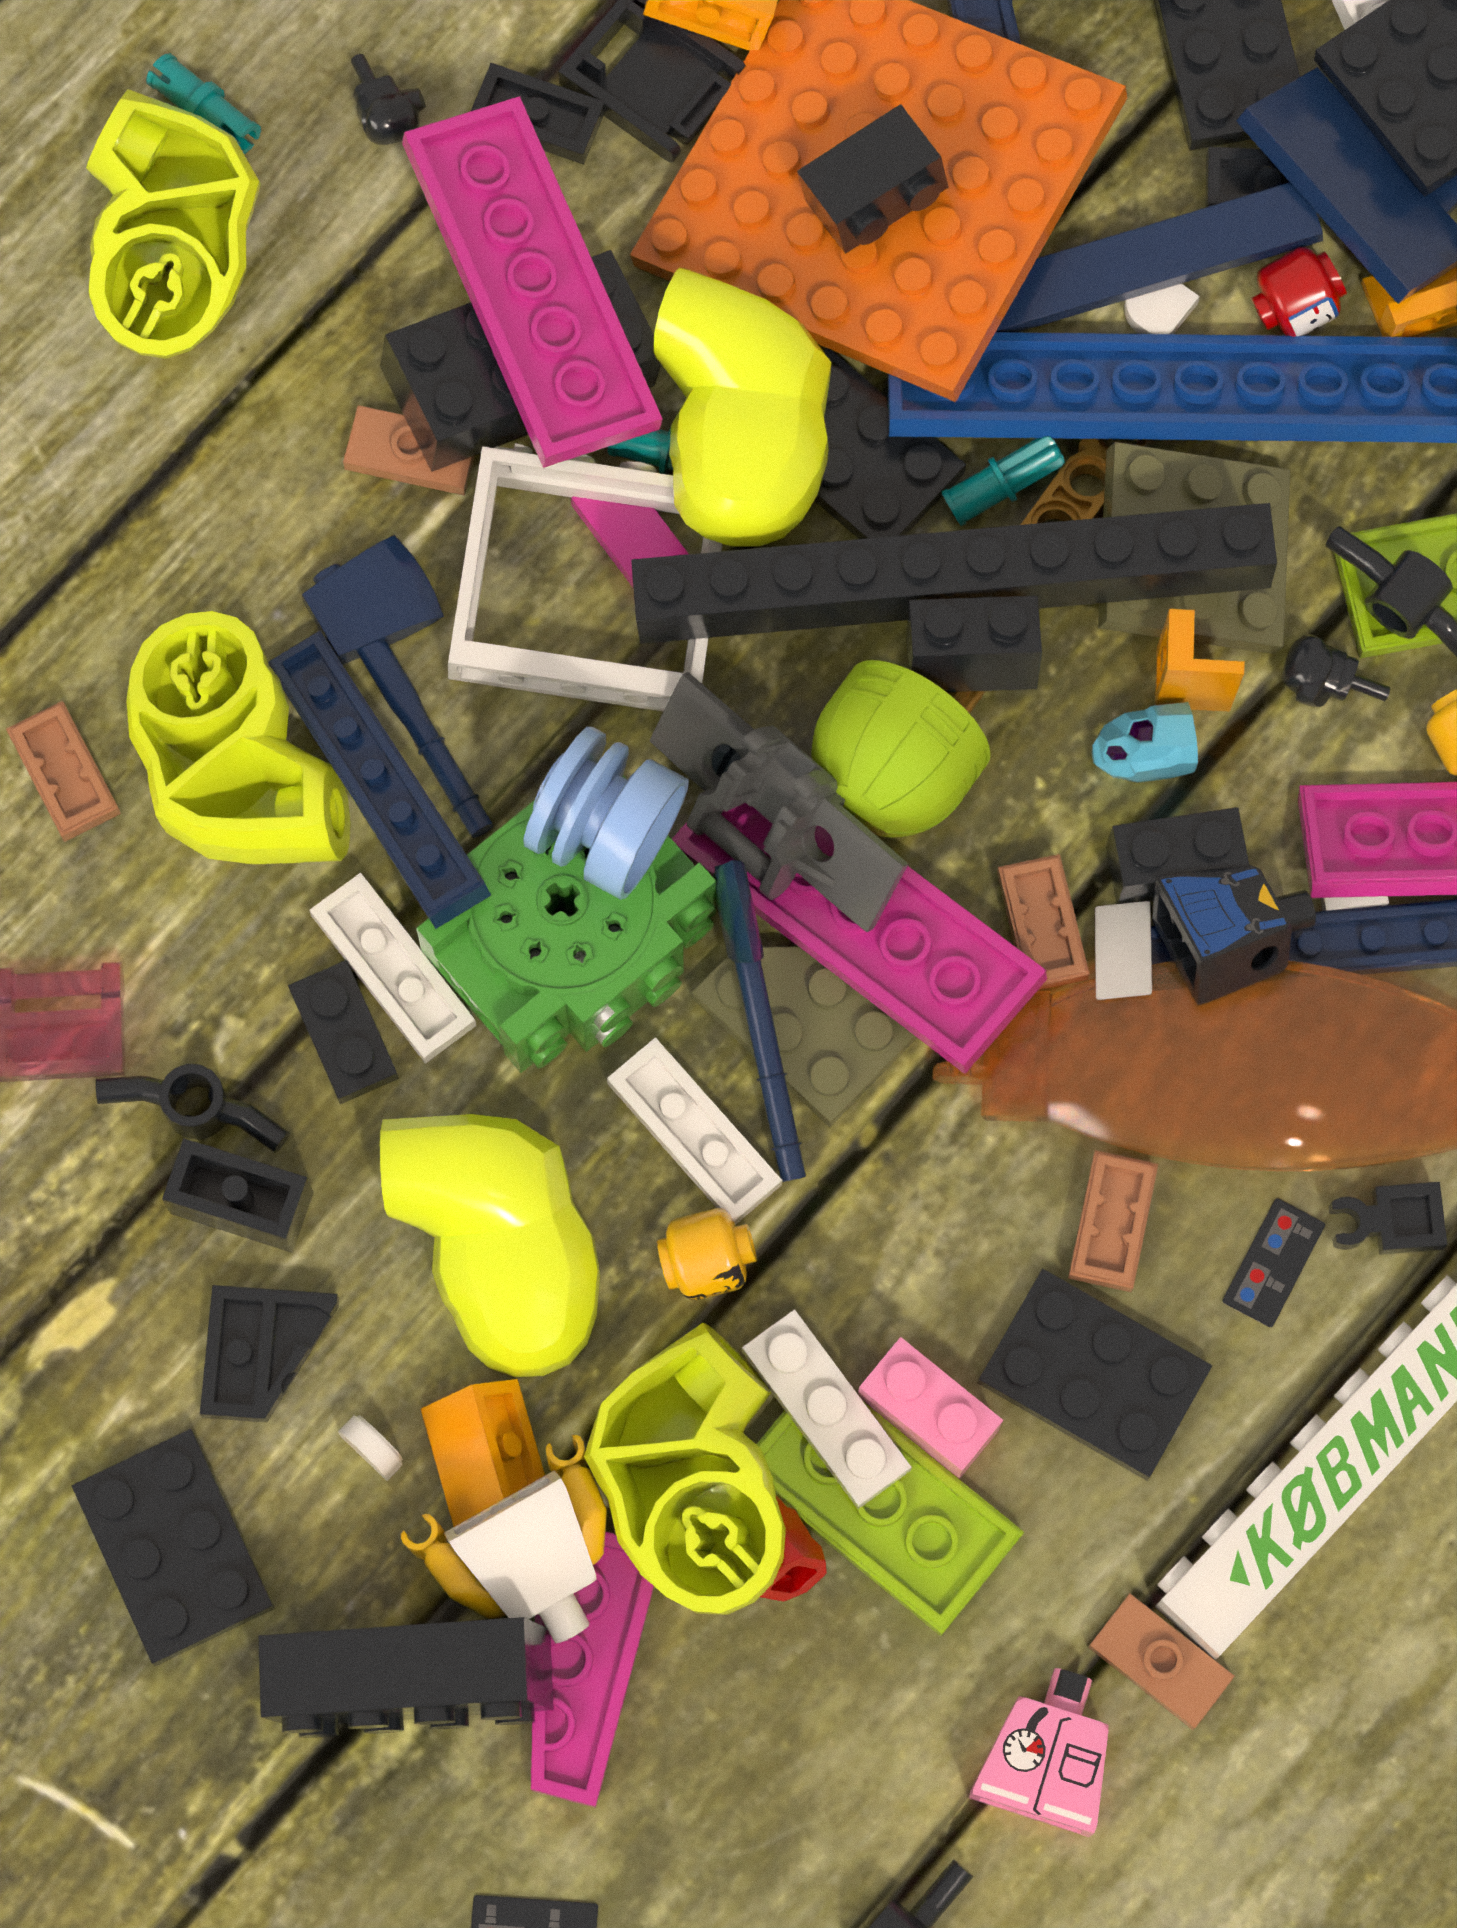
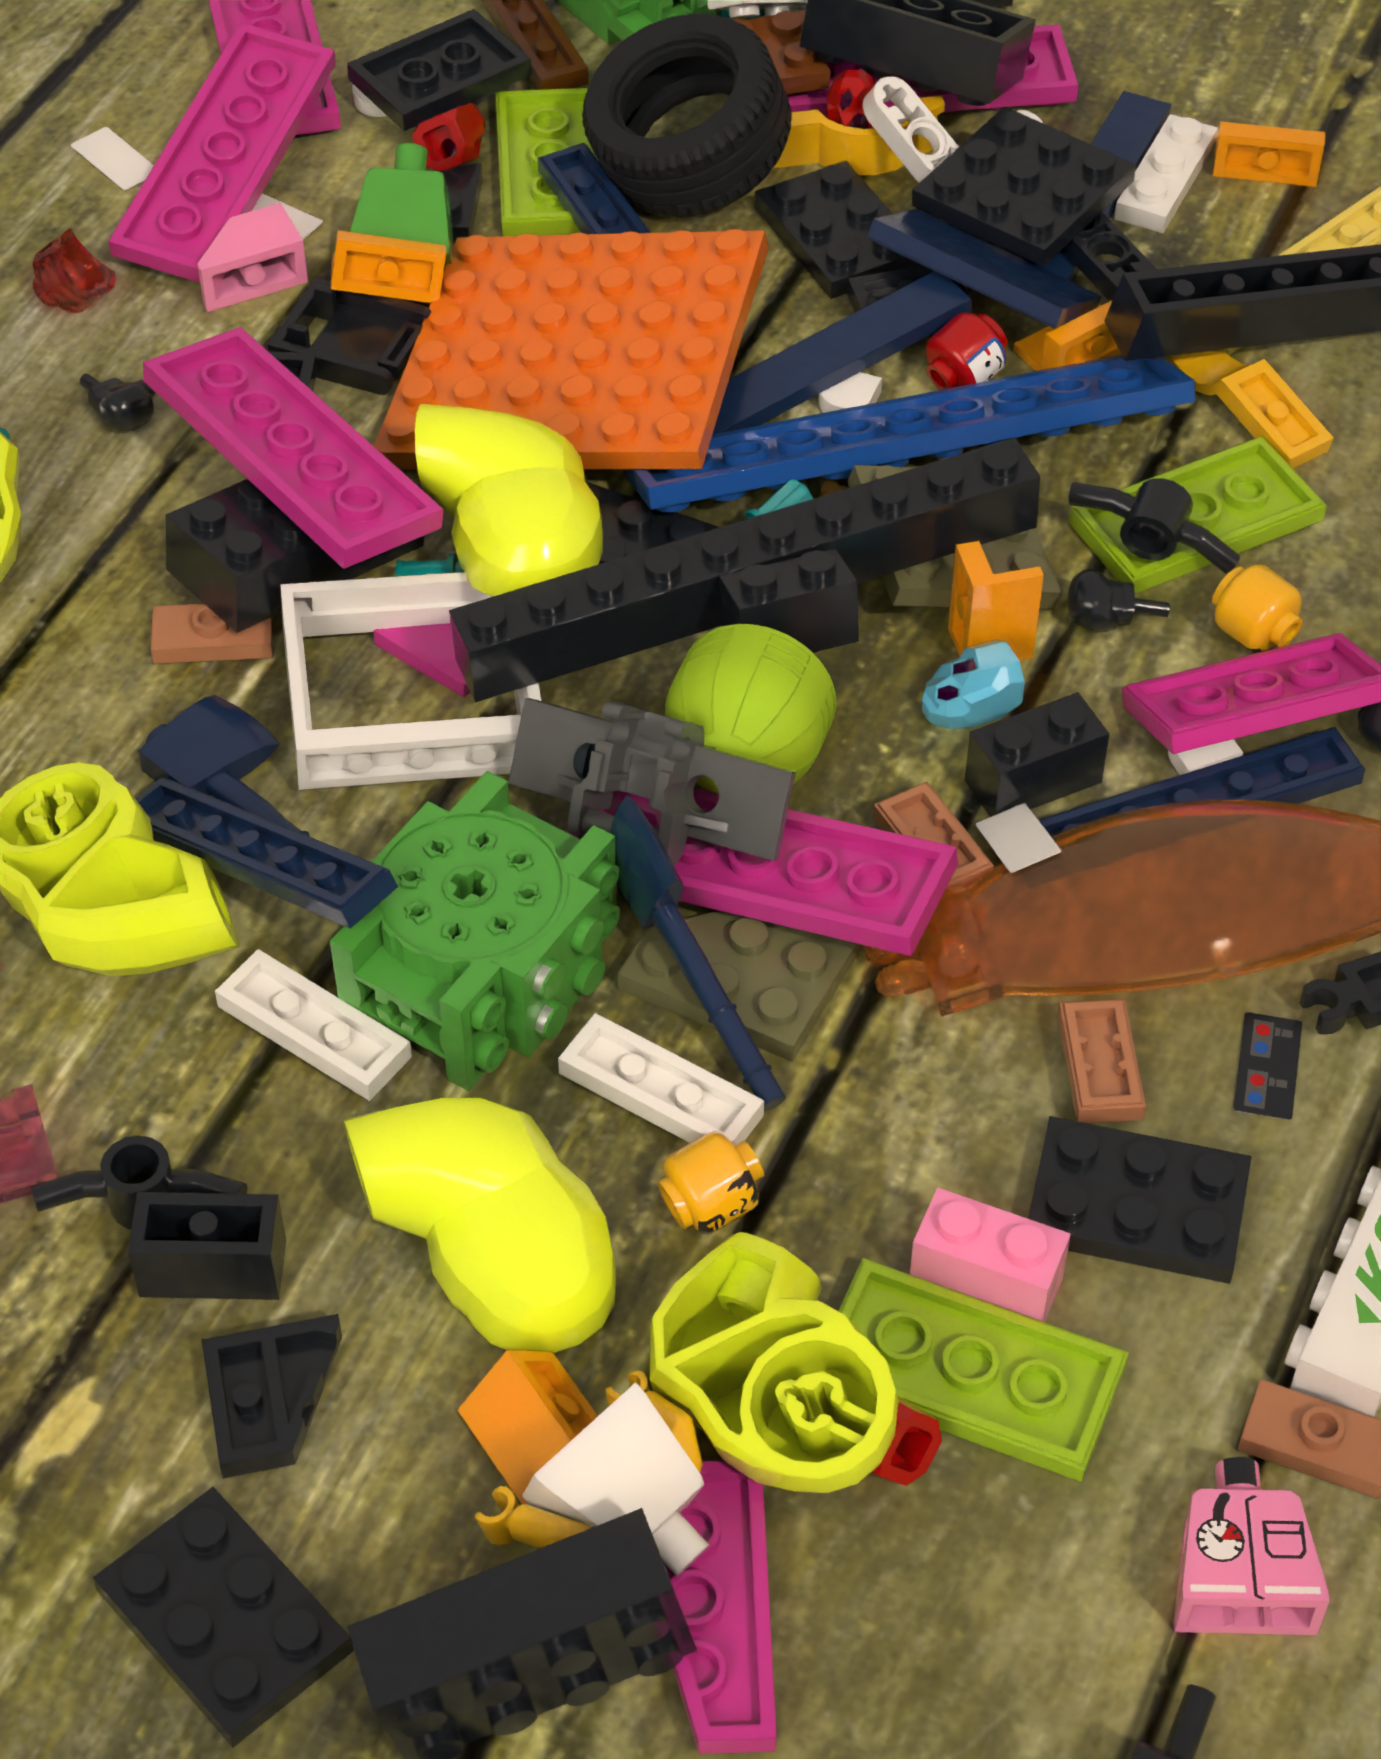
camera: 15 degrees left, 25 degrees down
black plate [288,960,399,1104] -> none
white tile [338,1415,403,1481] -> none
light blue wheel [523,726,688,900] -> none
white plate [742,1309,912,1509] -> none
black brick [797,104,949,254] -> none
torso [1152,865,1316,1006] -> none

